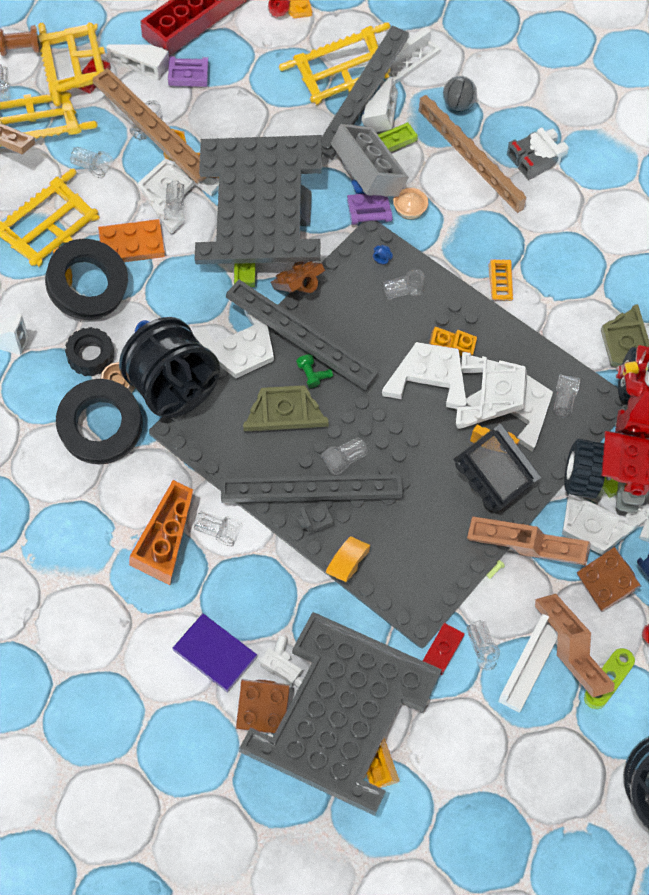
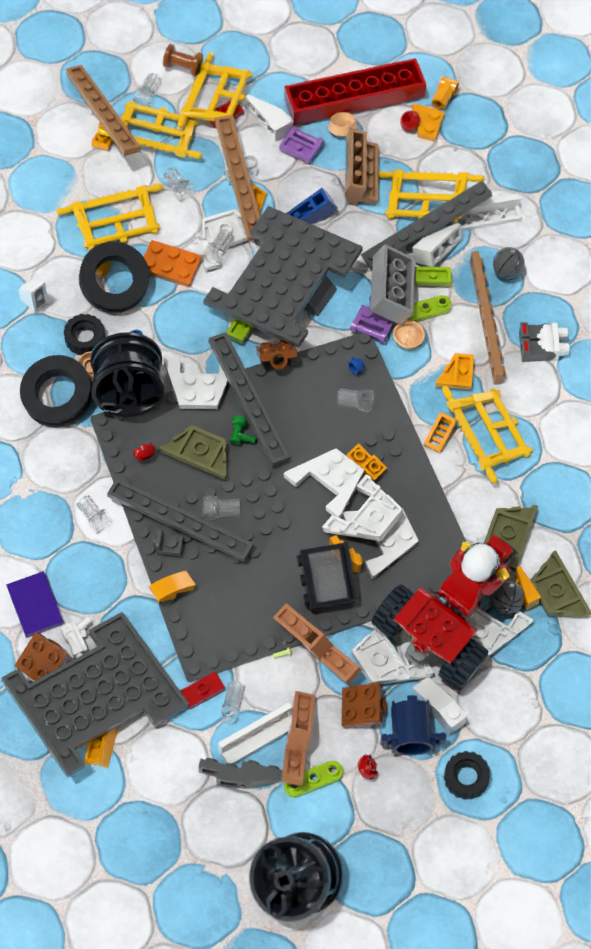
camera: 30 degrees right, 0 degrees up
orange wedge [129,480,193,585] -> none
clear piece [553,374,581,418] -> none
none -> red plate [132,442,156,461]
none -> dark grey slope [198,758,282,789]
none -> blue slope [287,188,338,224]
none -> light nougat hat [328,112,358,136]
none -> medium nougat brick [345,128,378,205]
none -> lime plate [407,295,451,322]
none -> light orange wing [435,353,474,390]
none -> yellow piece [442,386,533,484]

